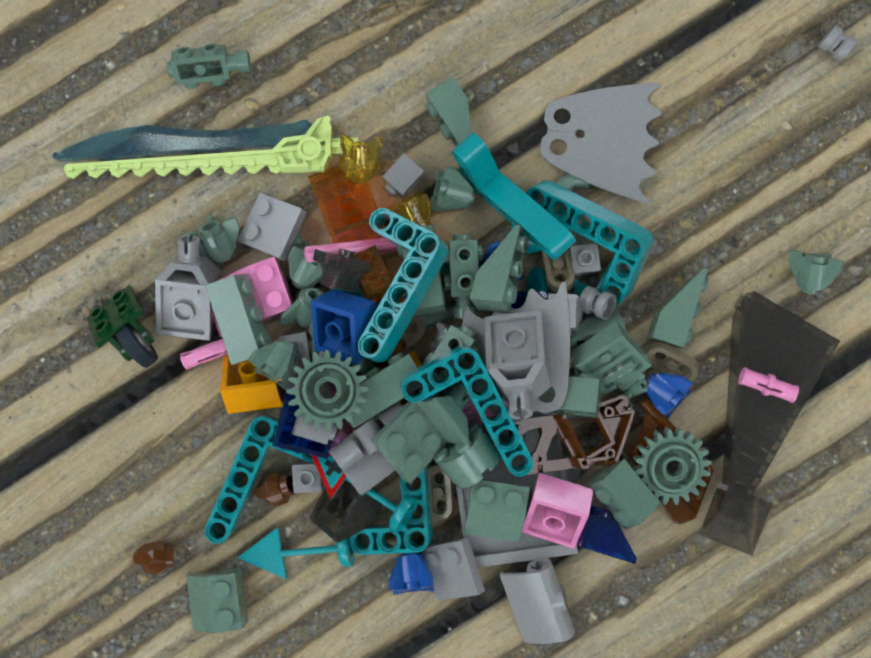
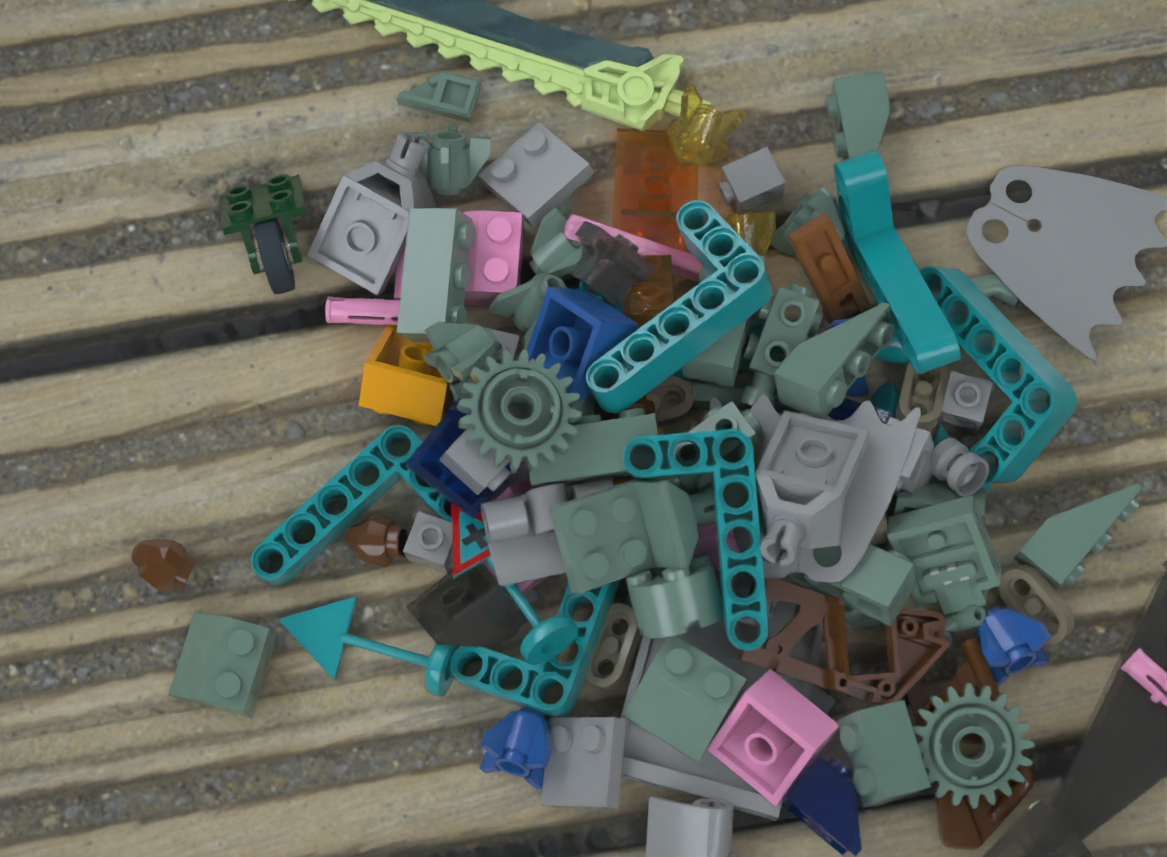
camera: 30 degrees right, 10 degrees down
none -> sand green tile [397,71,482,123]
none -> dark orange plate [787,213,871,324]

